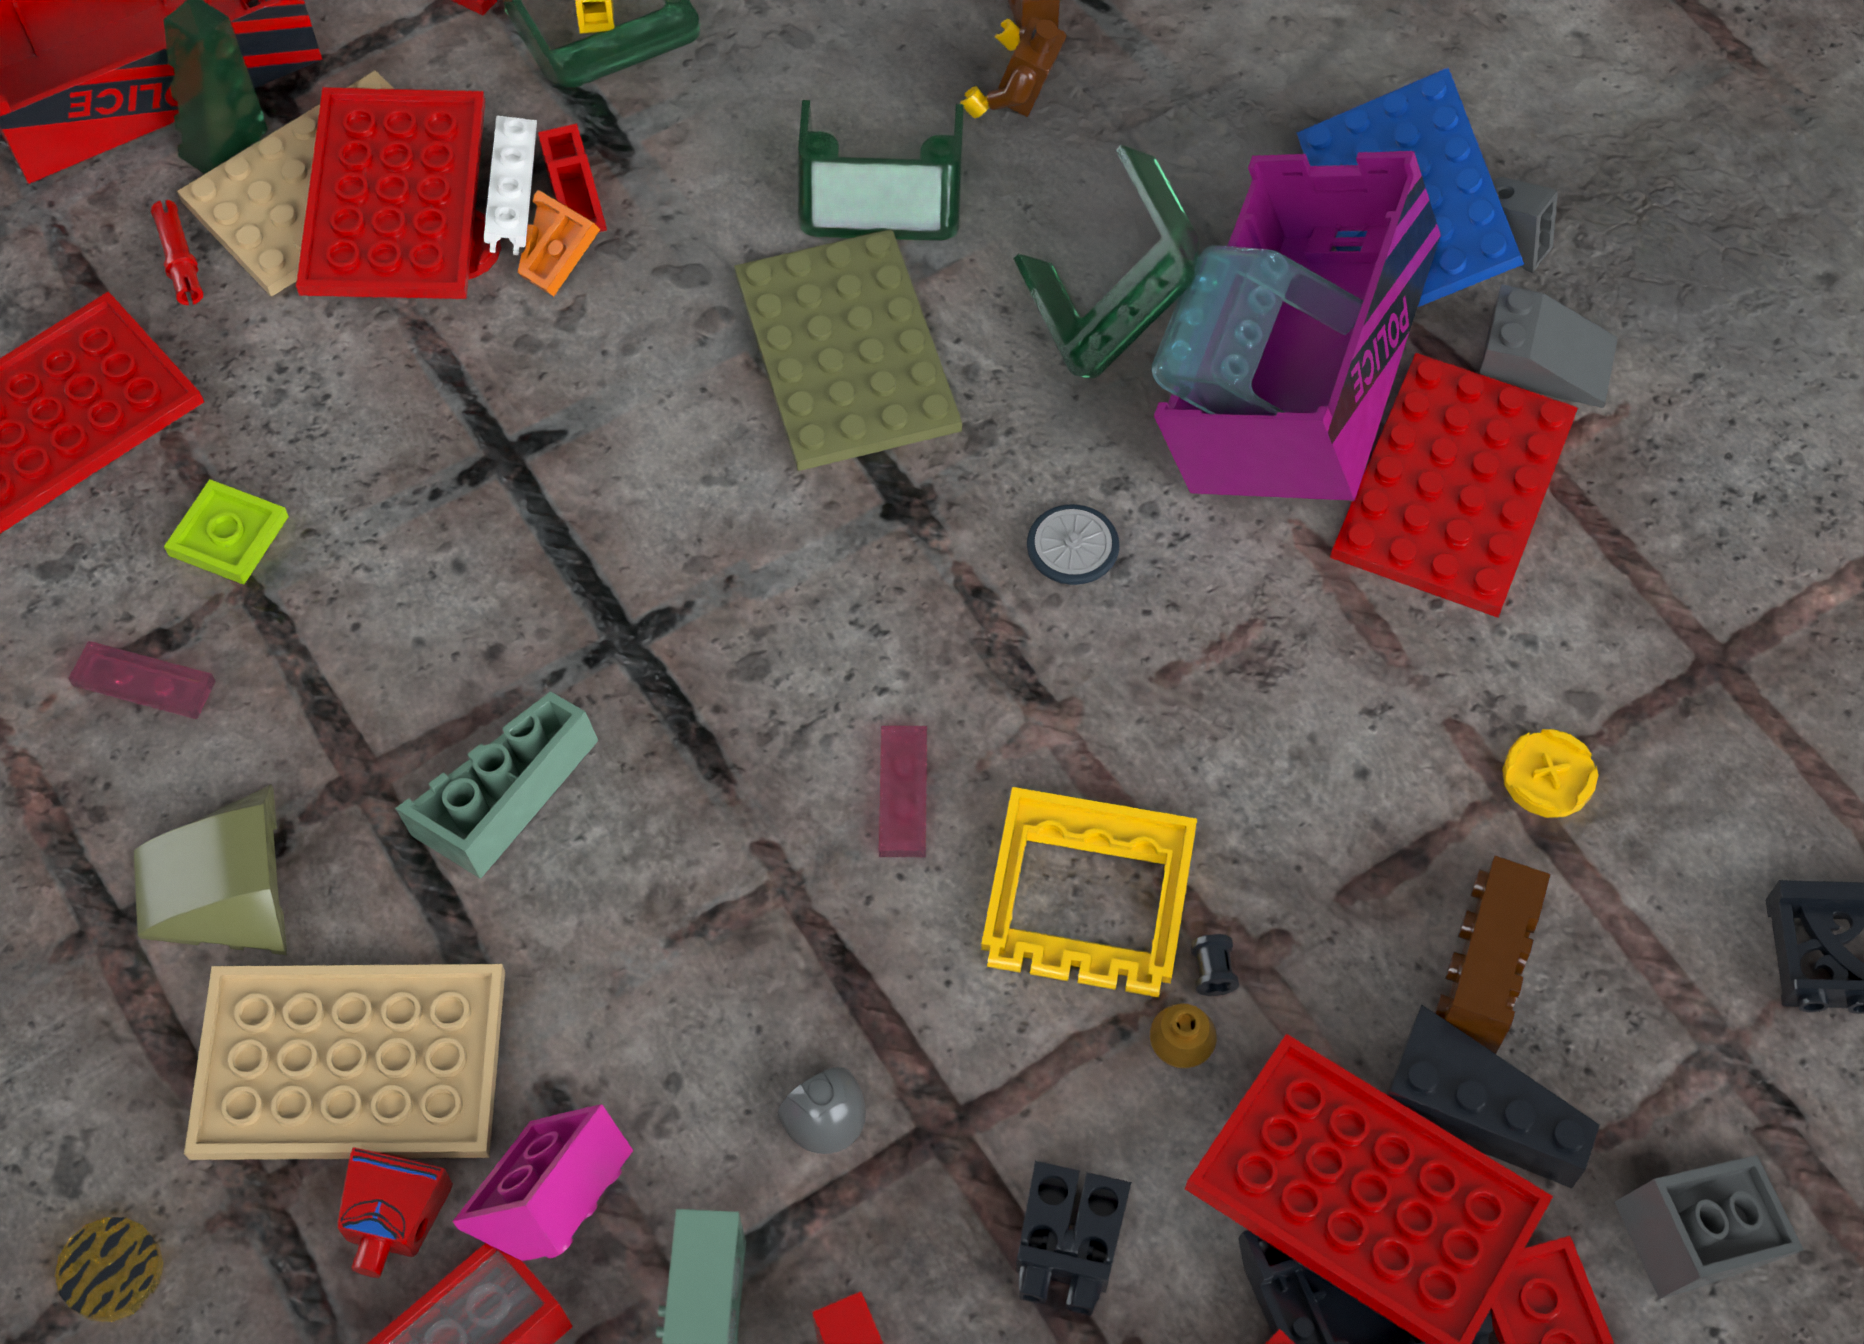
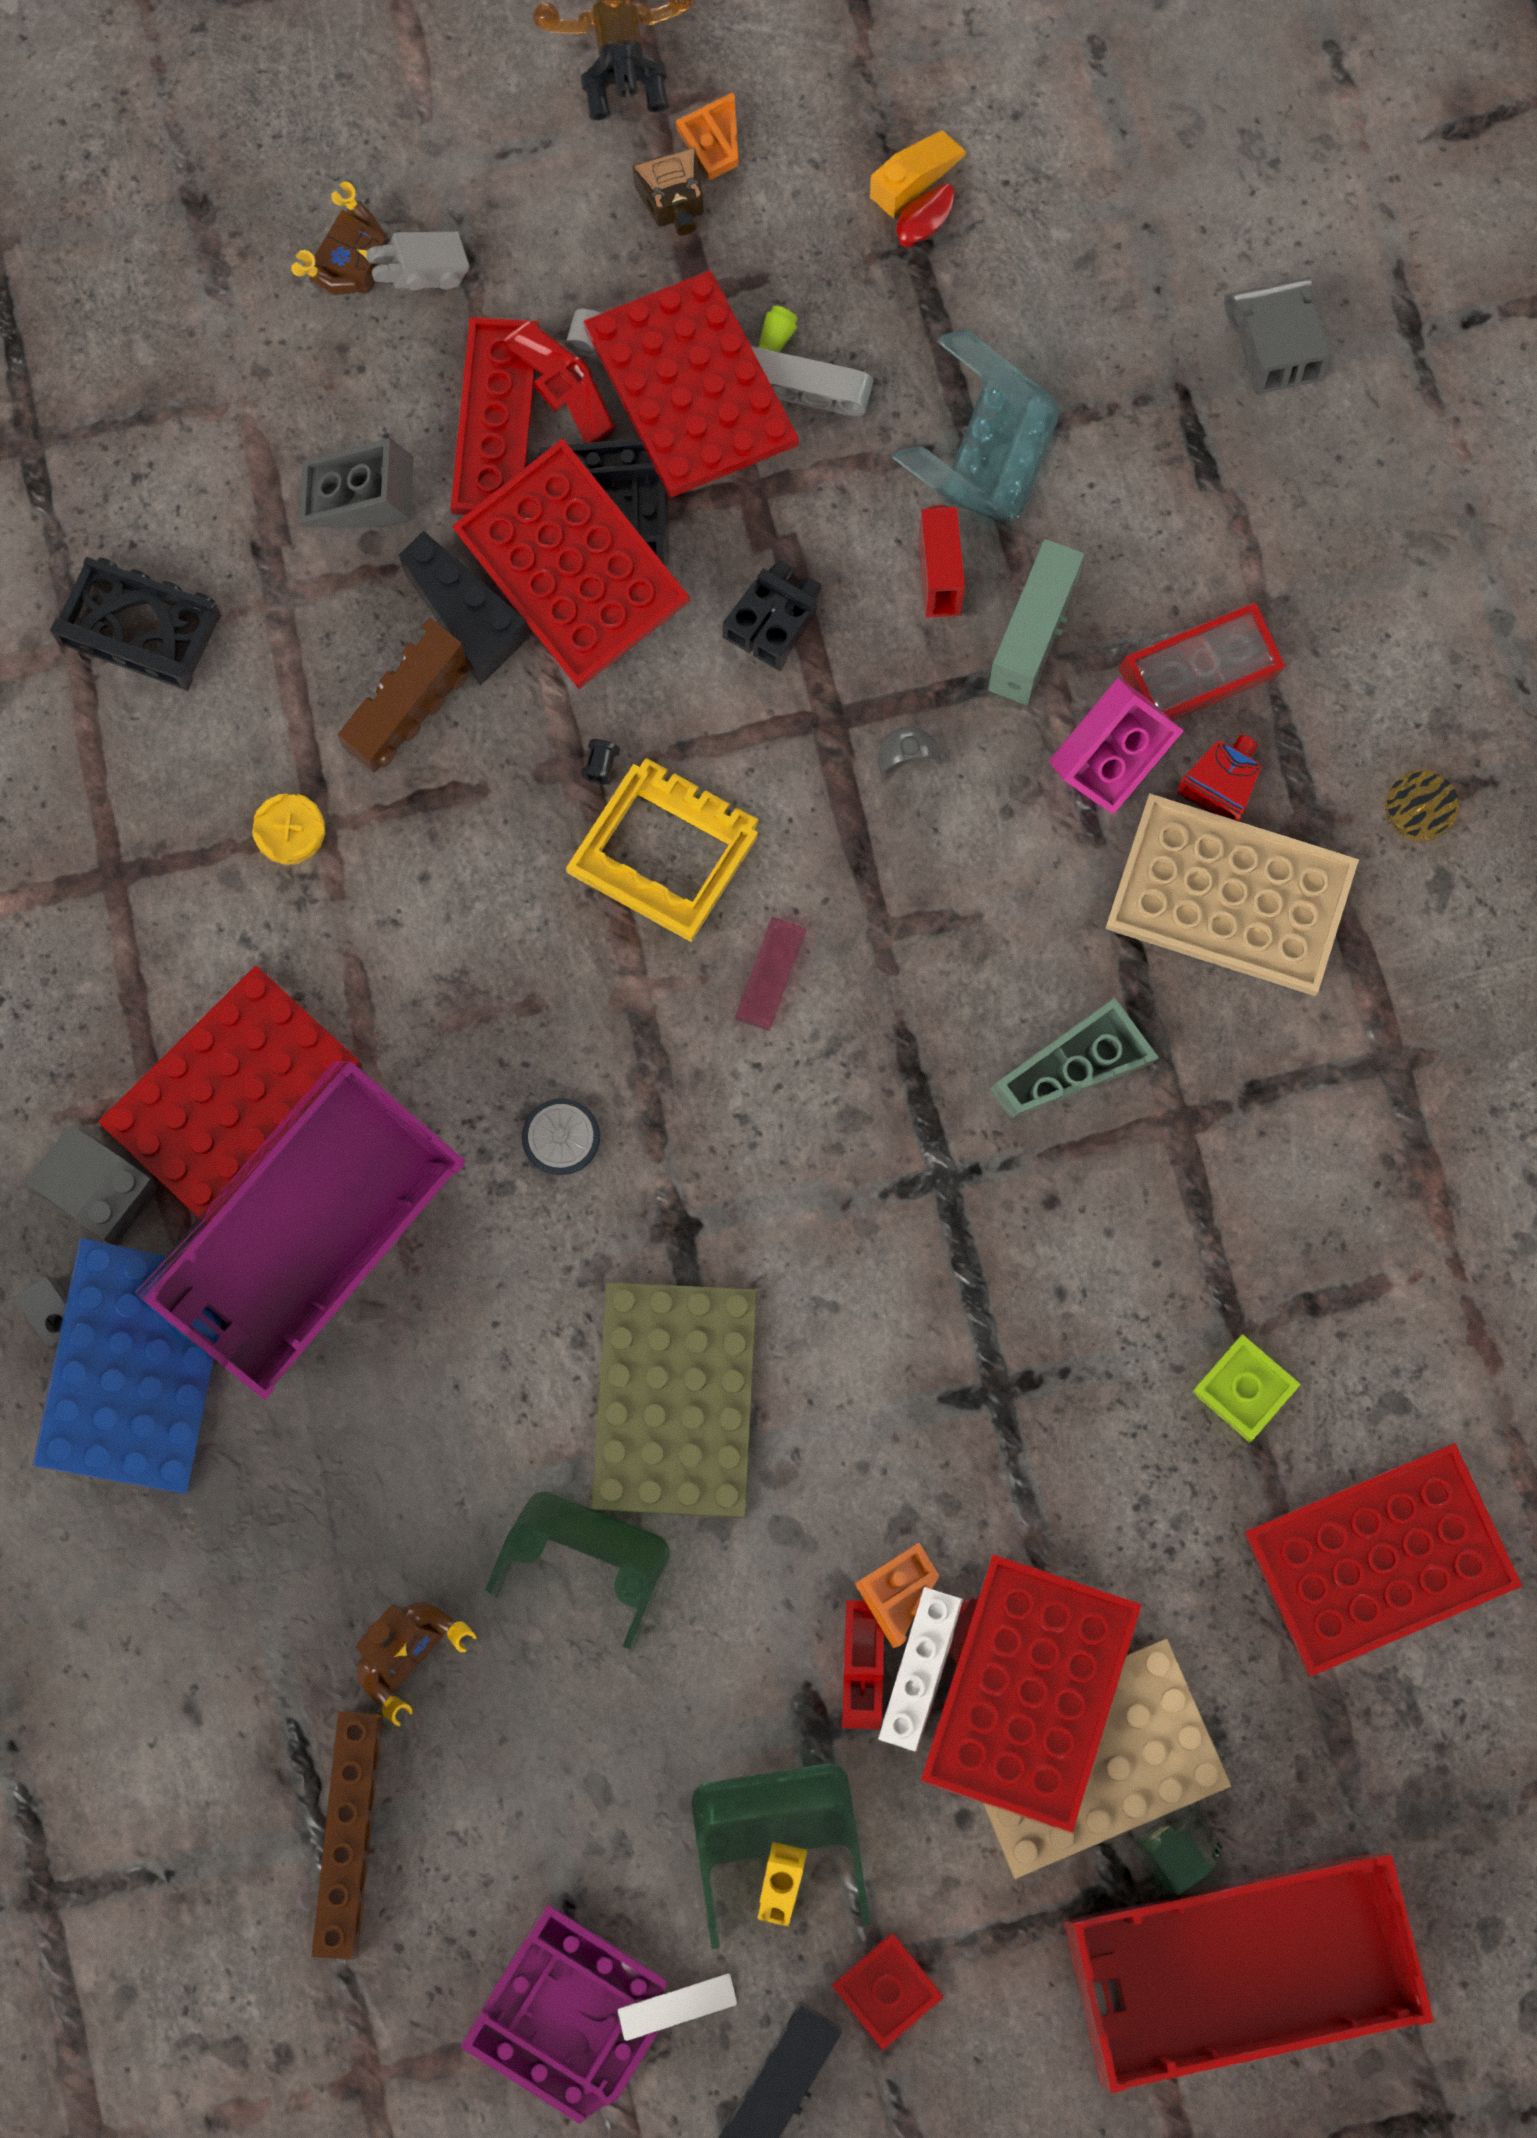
camera: 160 degrees left, 15 degrees up
clear pink tile [68,641,216,719] -> none
olive wedge [134,784,287,955] -> none
red pin [151,200,204,305] -> none
clear green windscreen [1013,145,1199,379] -> none
pearl gold cone [1150,1003,1217,1068] -> none
clear light blue windscreen [1152,245,1363,416] -> none

